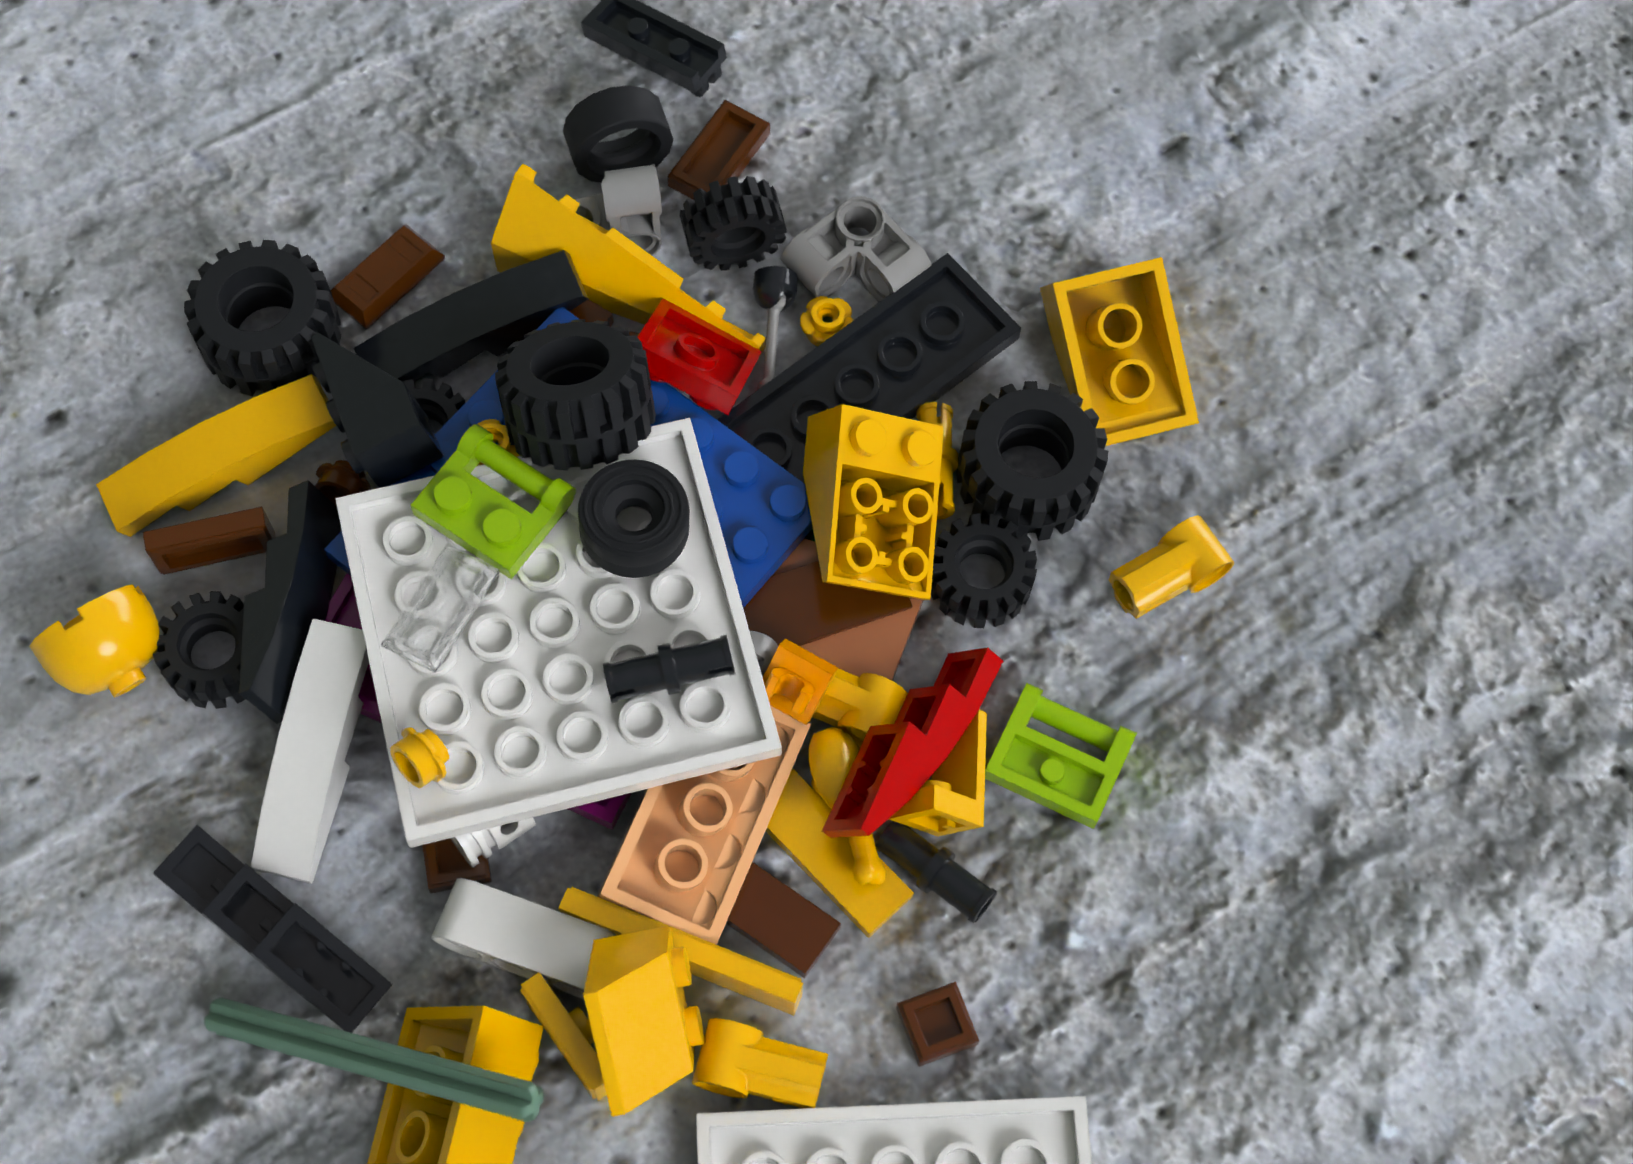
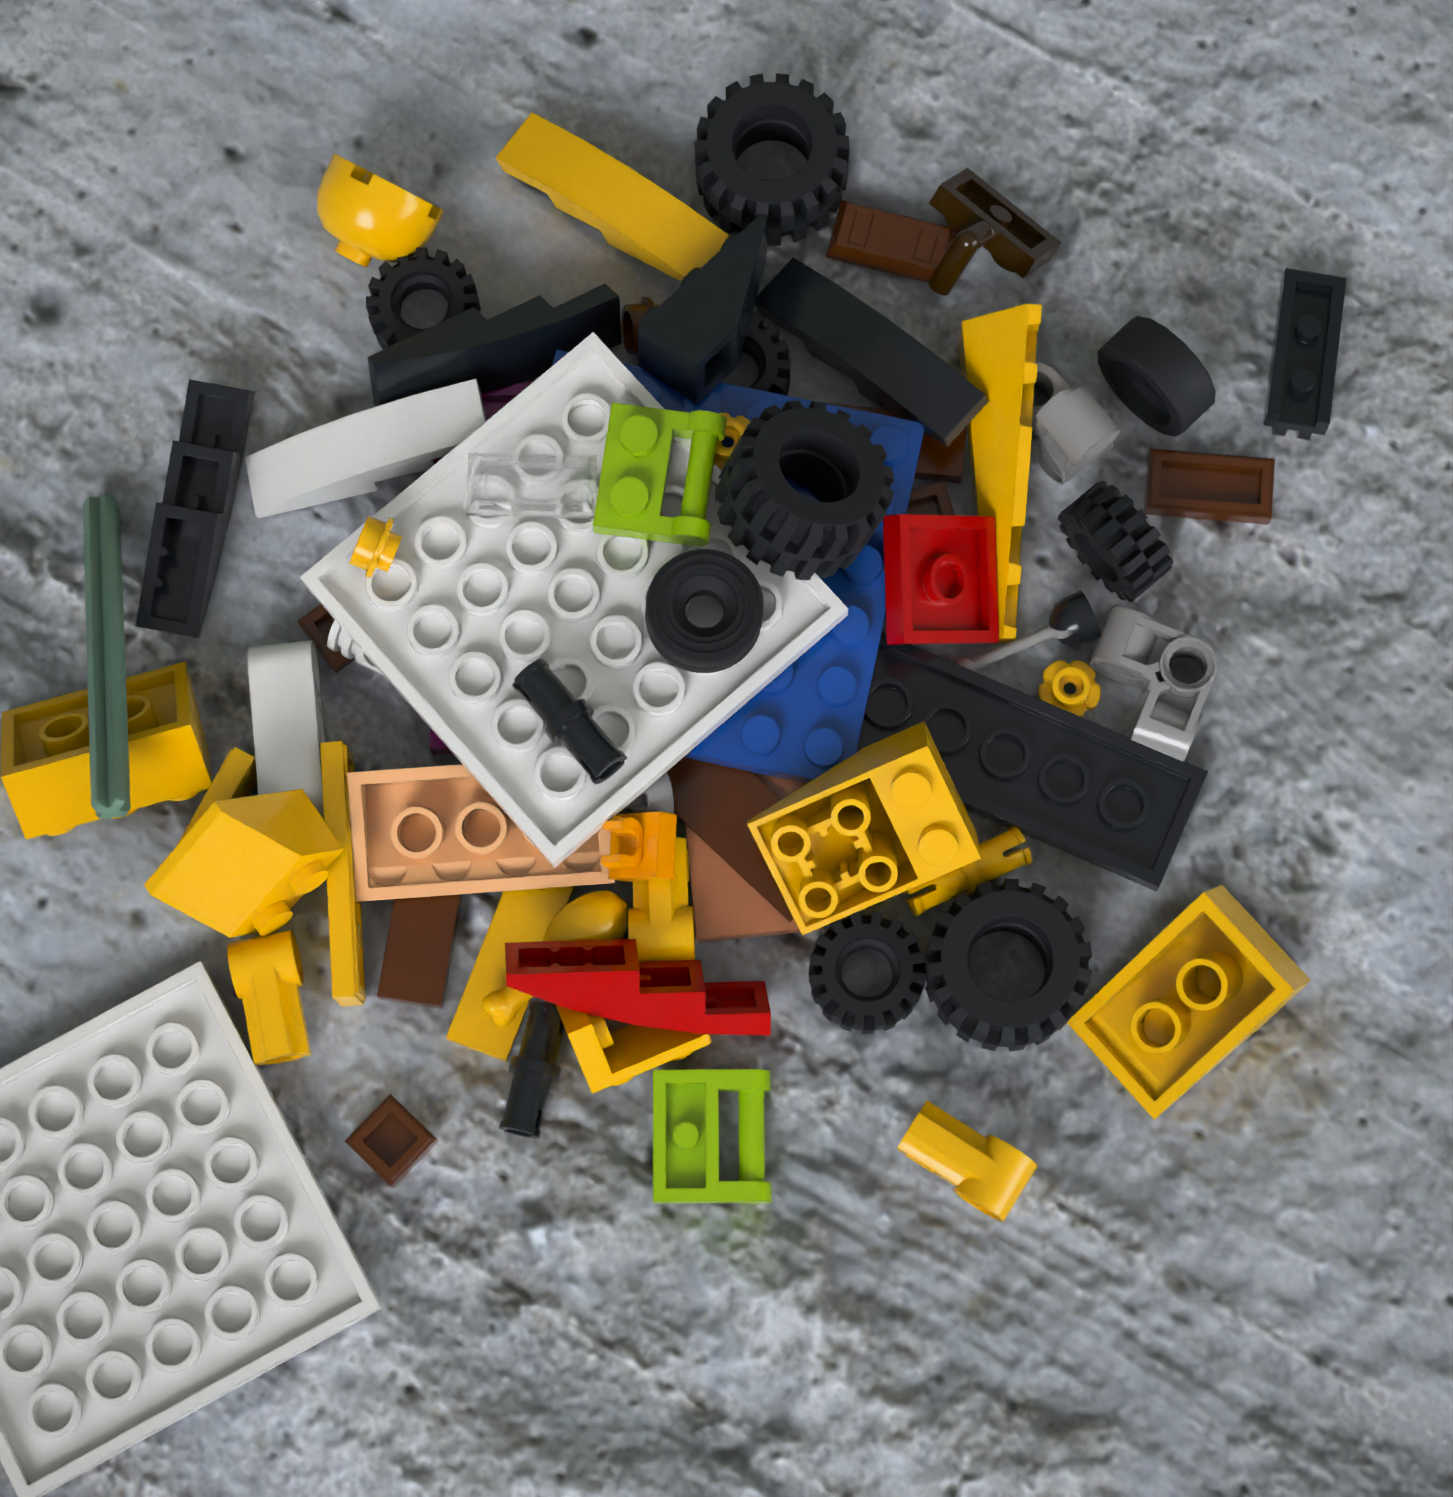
camera: 70 degrees right, 10 degrees up
reddish brown tile [143,506,276,575] -> none
none -> dark brown plate [928,168,1062,296]

